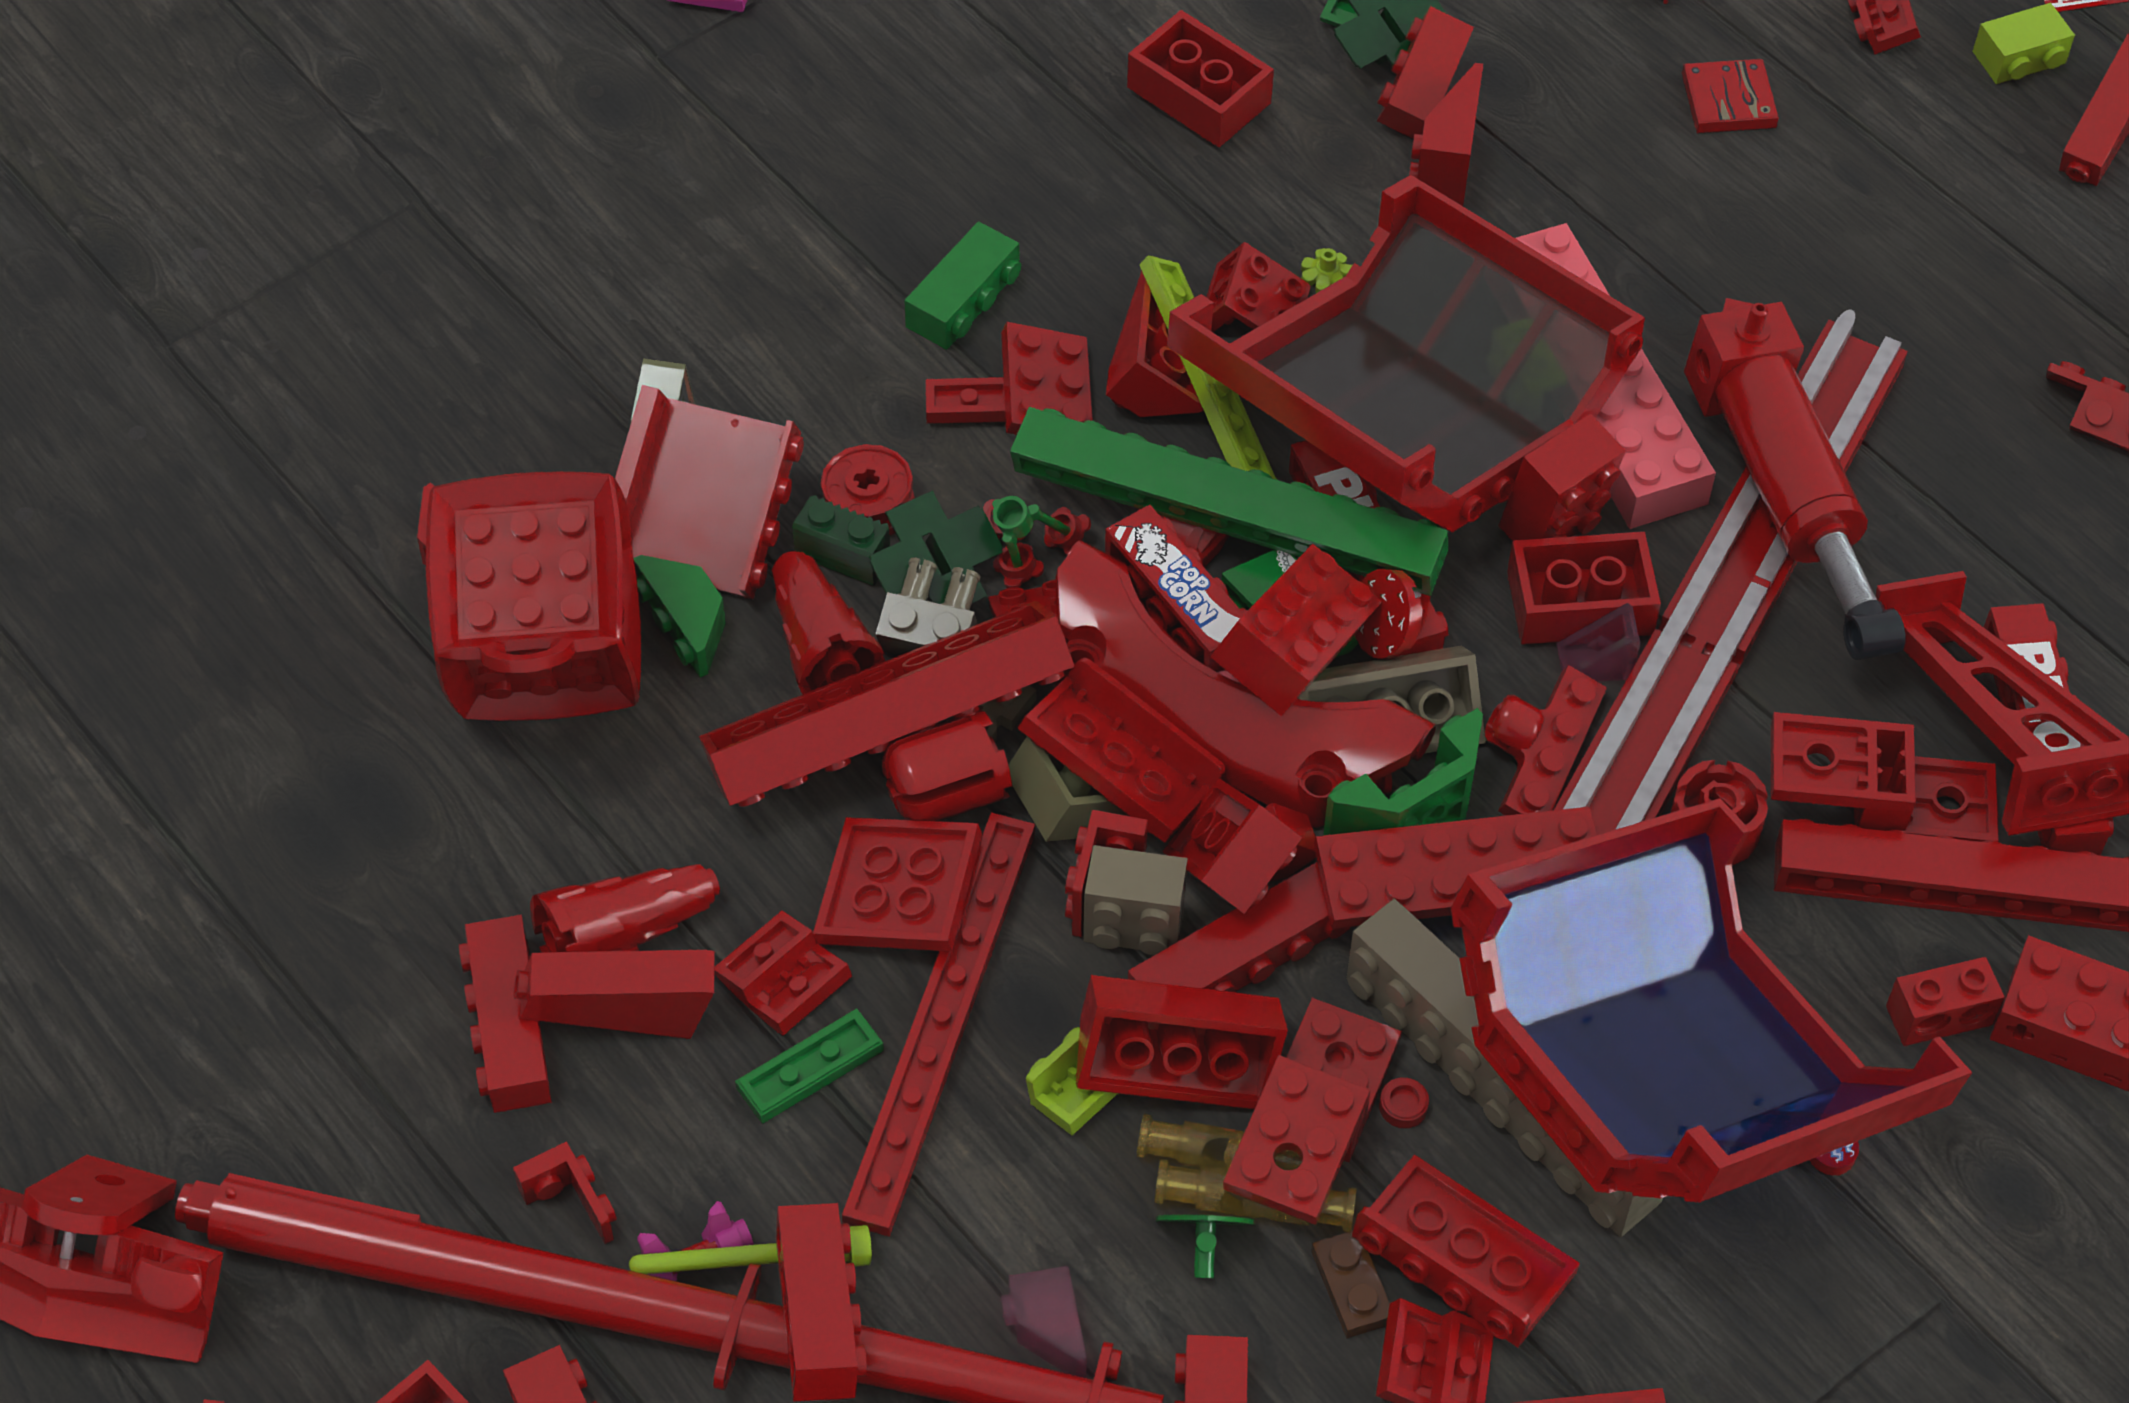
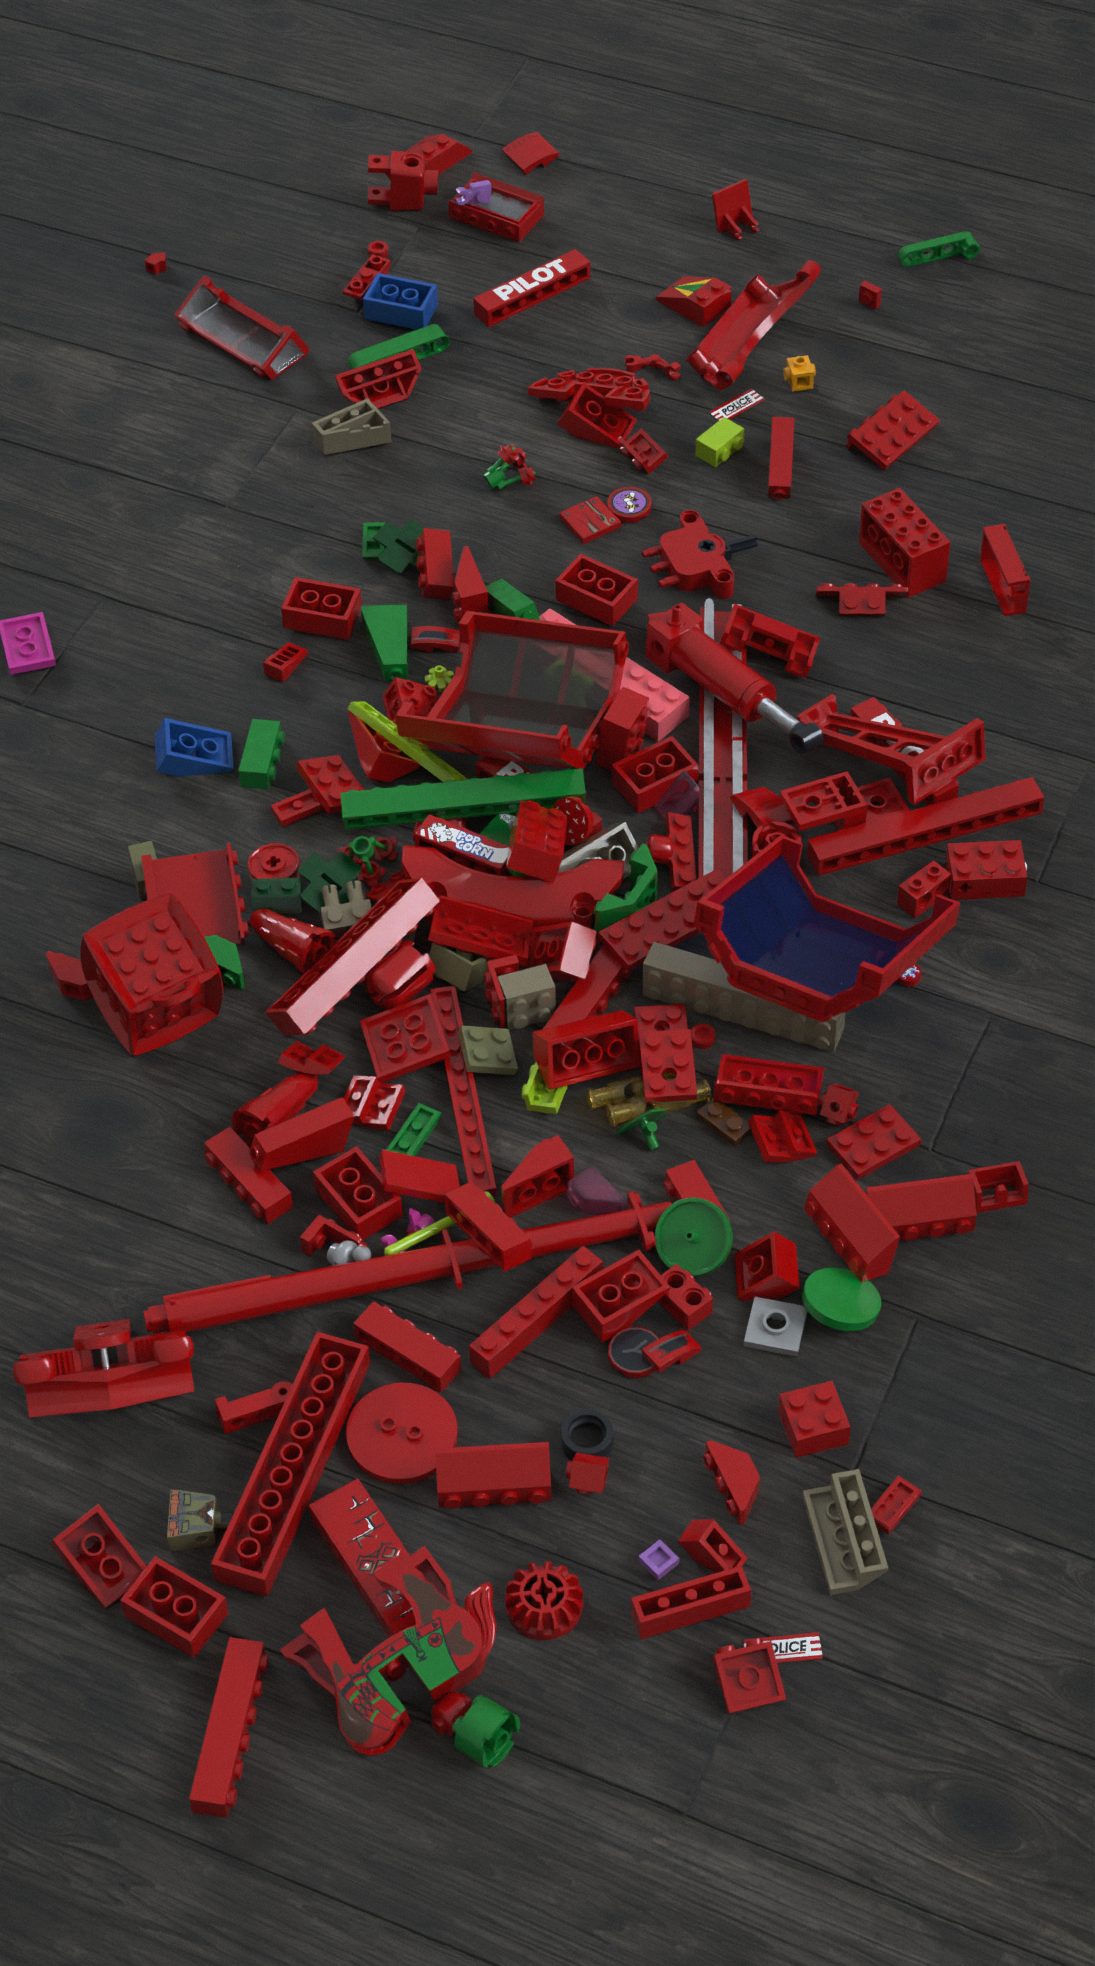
camera: 25 degrees left, 5 degrees down
none -> blue slope [154,718,234,776]
none -> red slope [263,642,309,682]
none -> red slope [278,1041,346,1075]
none -> red brick [313,1146,403,1240]
none -> light grey animal [327,1241,371,1266]
none -> green slope [361,605,408,681]
none -> red tile [379,1149,460,1203]
none -> red slope [409,626,460,653]
none -> olive plate [458,1026,518,1075]
none -> green brick [485,579,540,620]
none -> red slope [501,1135,574,1218]
none -> red brick [555,553,638,626]
none -> tile [607,487,652,523]
none -> red piece [642,510,758,599]
none -> red bracket [720,604,820,678]
none -> red slope [730,787,793,829]
none -> red brick [819,1083,859,1125]

